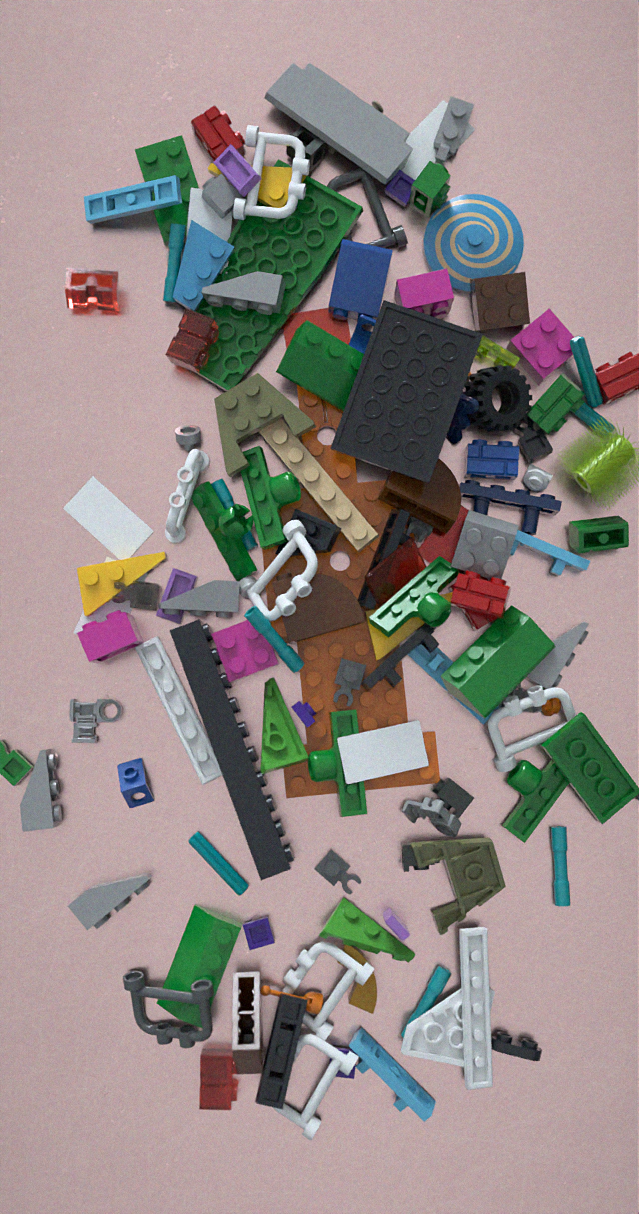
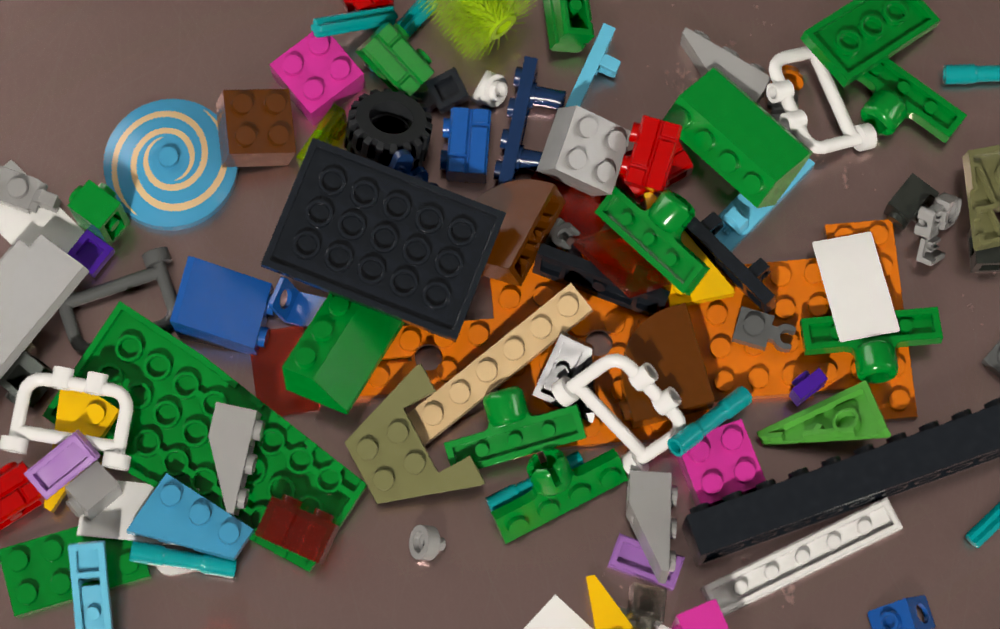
camera: 90 degrees left, 10 degrees down
white bar [165,449,210,544] -> none
dark pink brick [394,269,454,319] -> none

